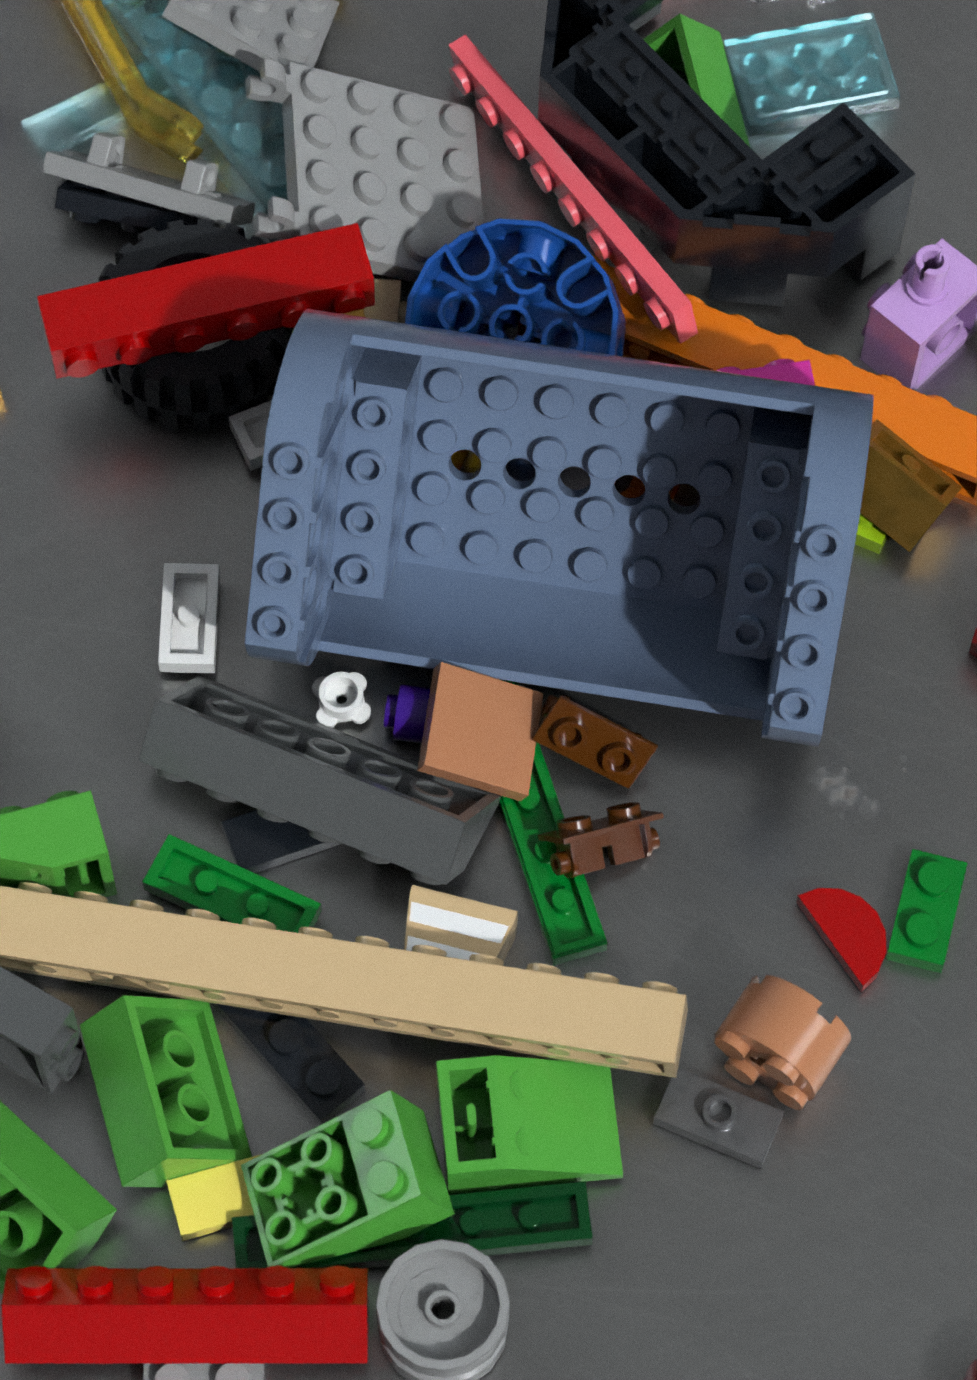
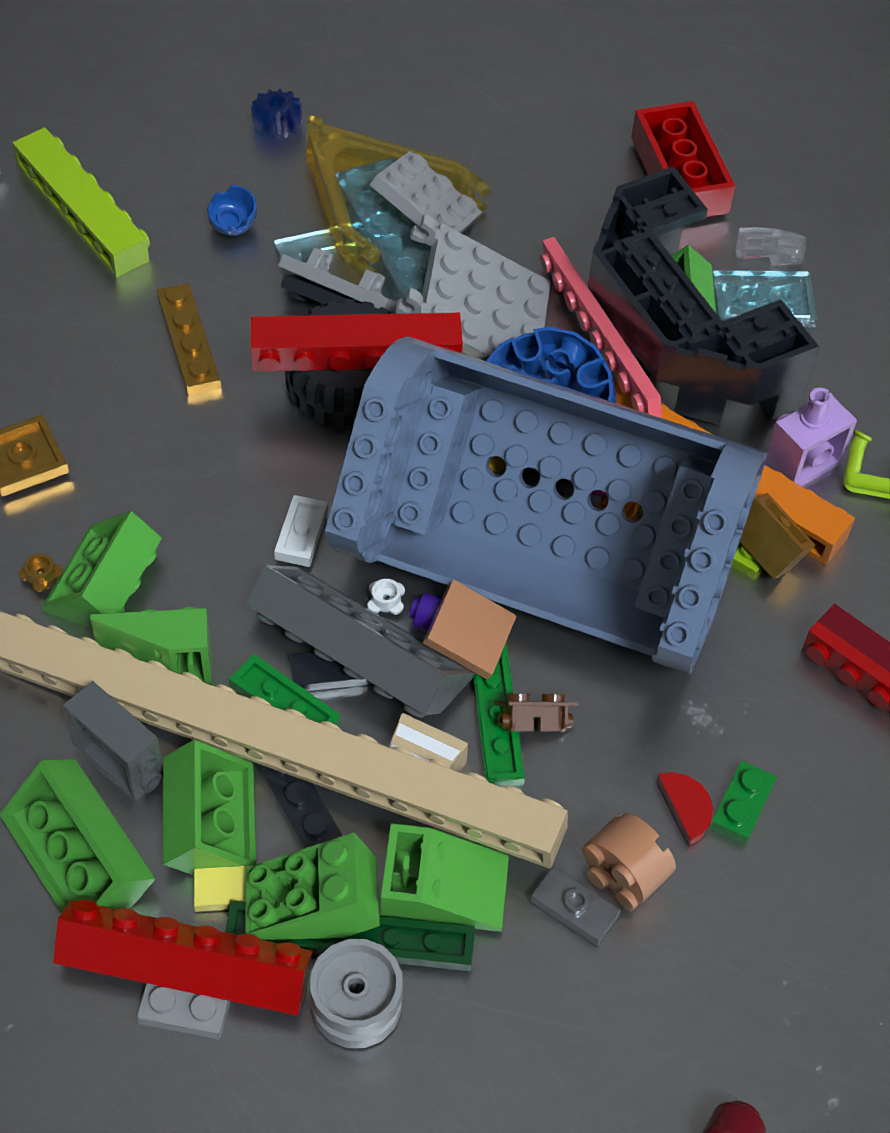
camera: 10 degrees right, 10 degrees down
reddish brown hinge [532,695,658,789] -> none

